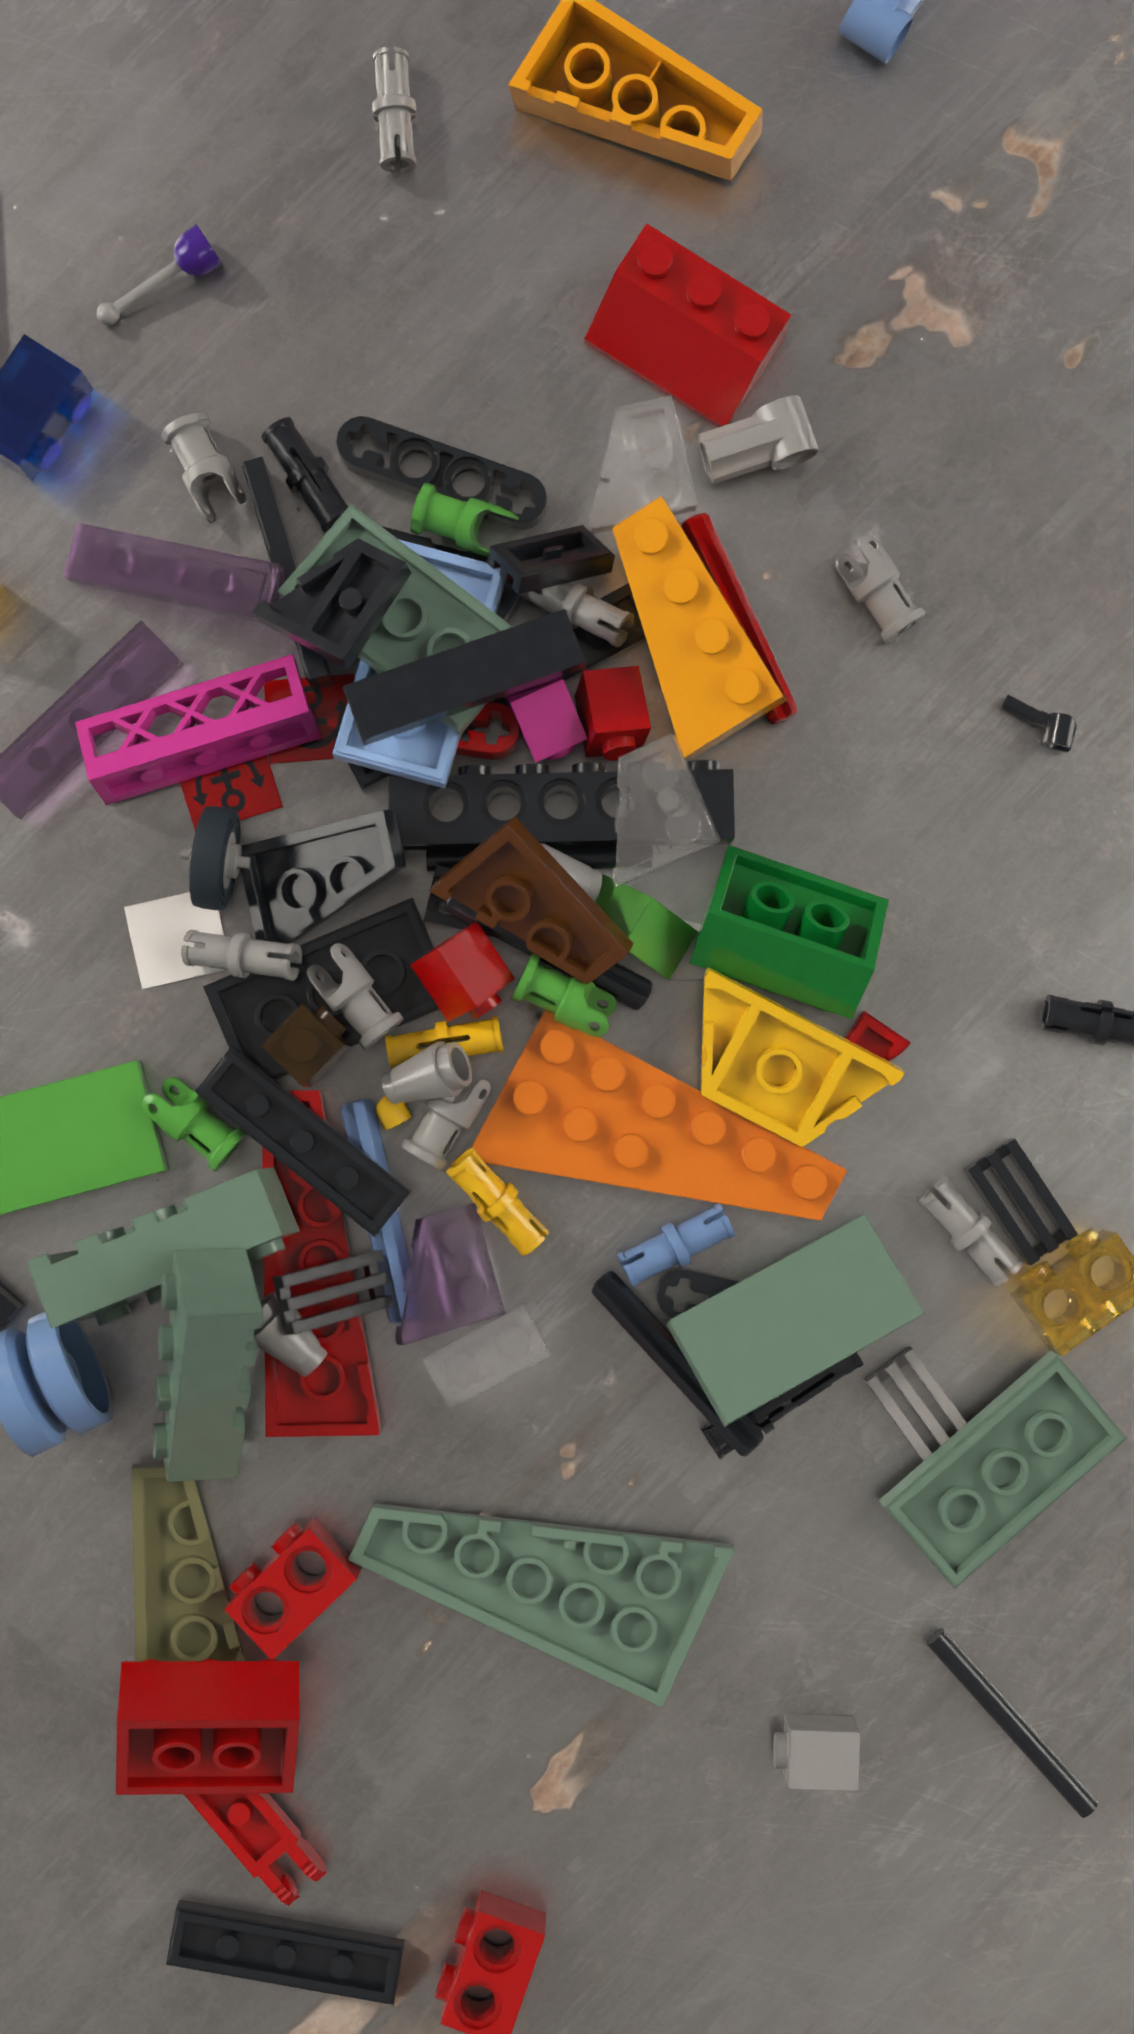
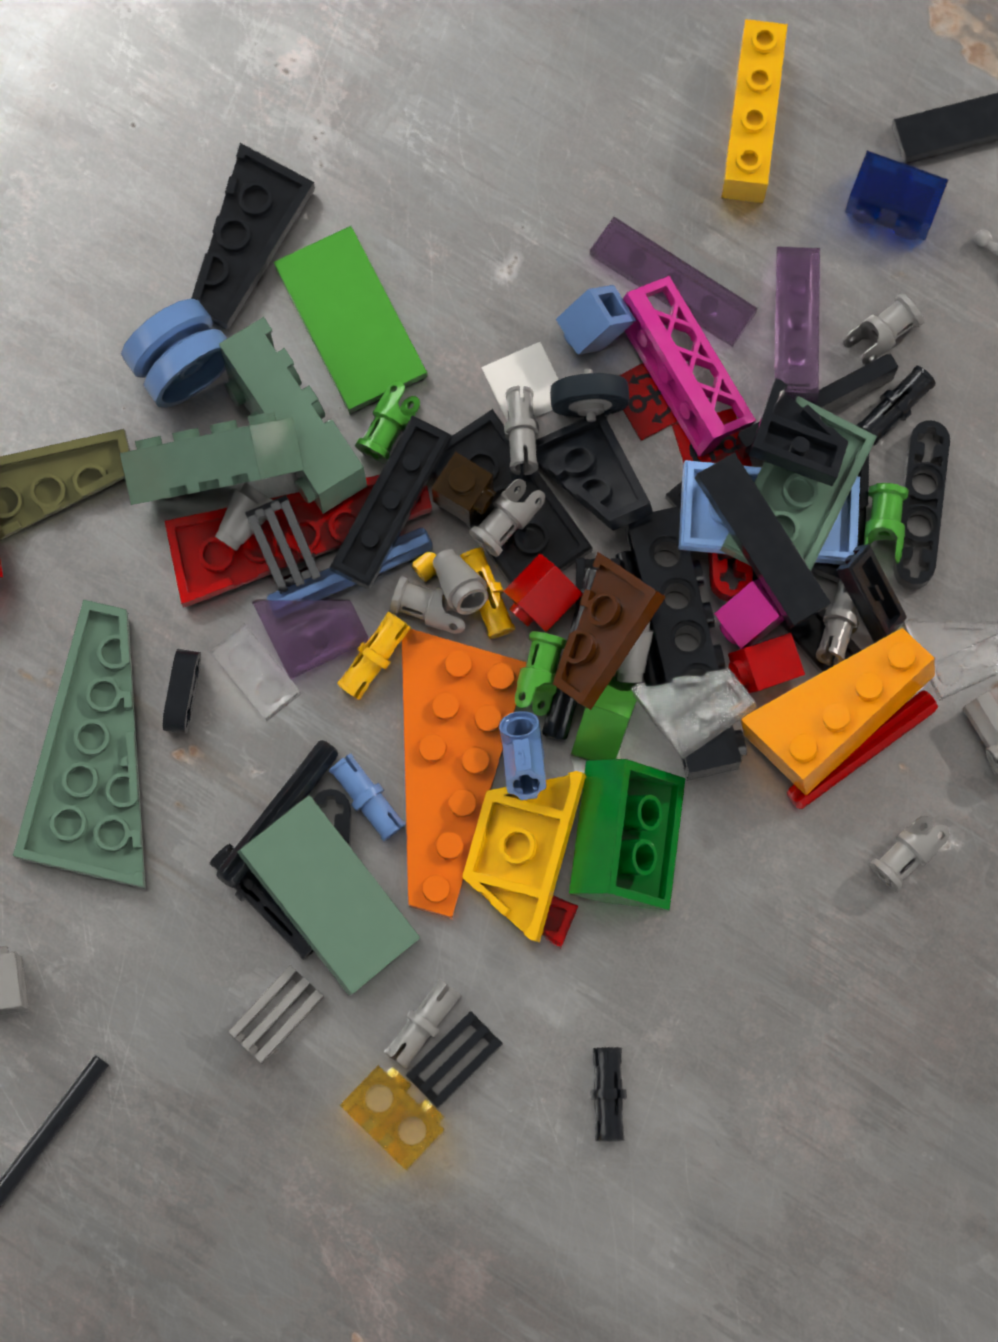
camera: 80 degrees right, 10 degrees down
red brick [224,1517,362,1660] -> none
sand green tile [878,1350,1127,1589] -> none
black hand [1002,695,1077,752] -> none
none -> black beam [163,649,201,734]
none -> medium blue piece [499,711,546,800]
none -> medium blue brick [556,285,636,355]

